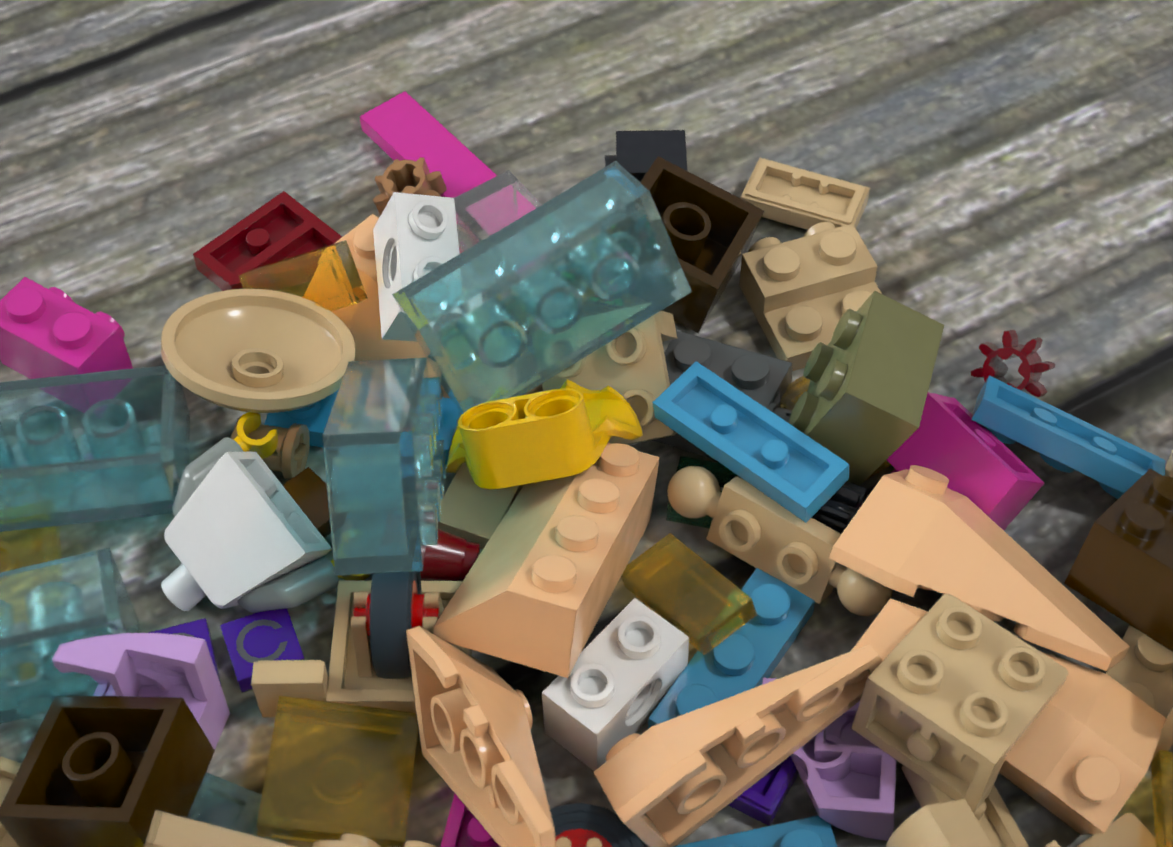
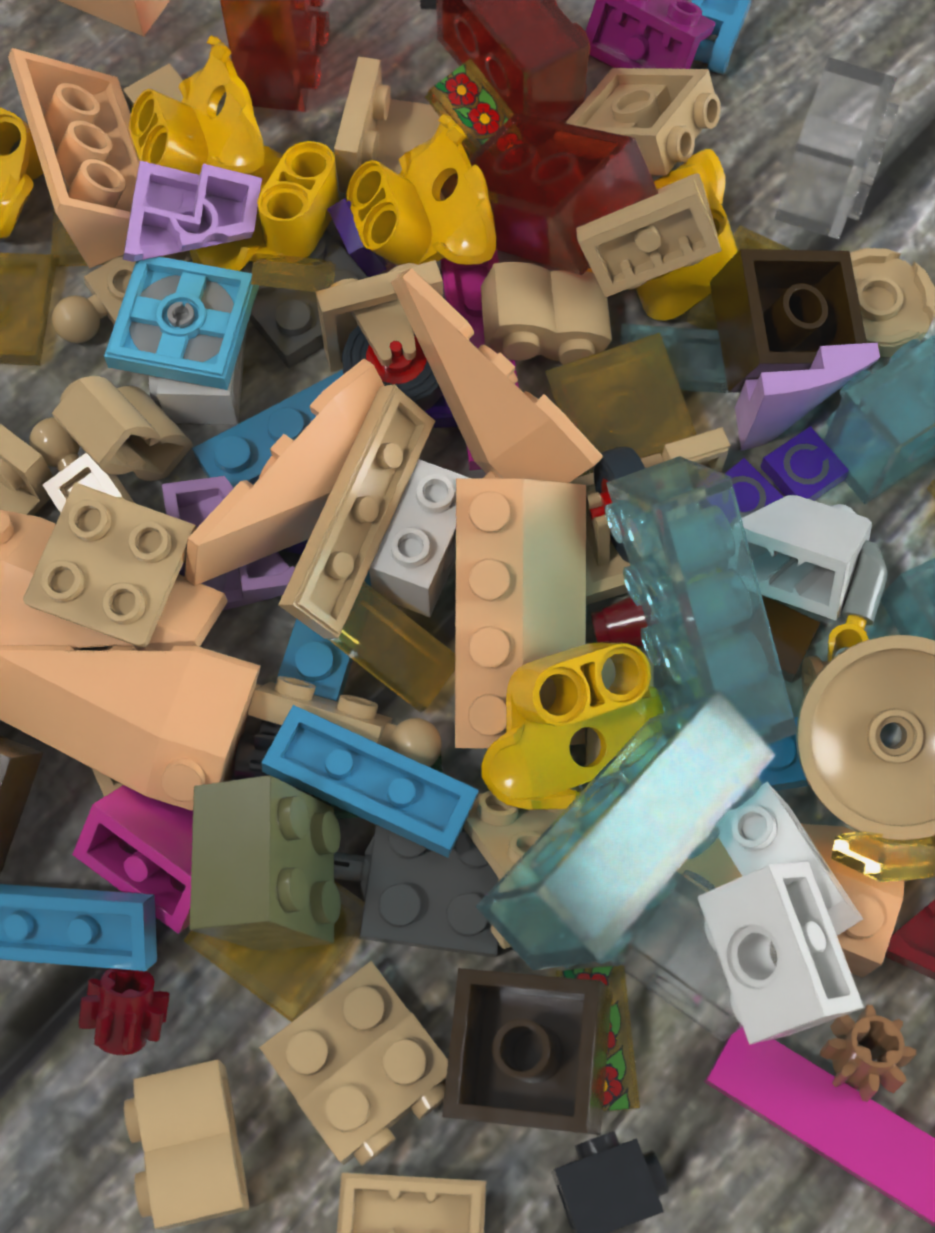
camera: 160 degrees right, 15 degrees up
none -> tan brick [124,1059,250,1231]
none -> tan tile [278,384,435,638]
none -> white brick [697,862,864,1044]

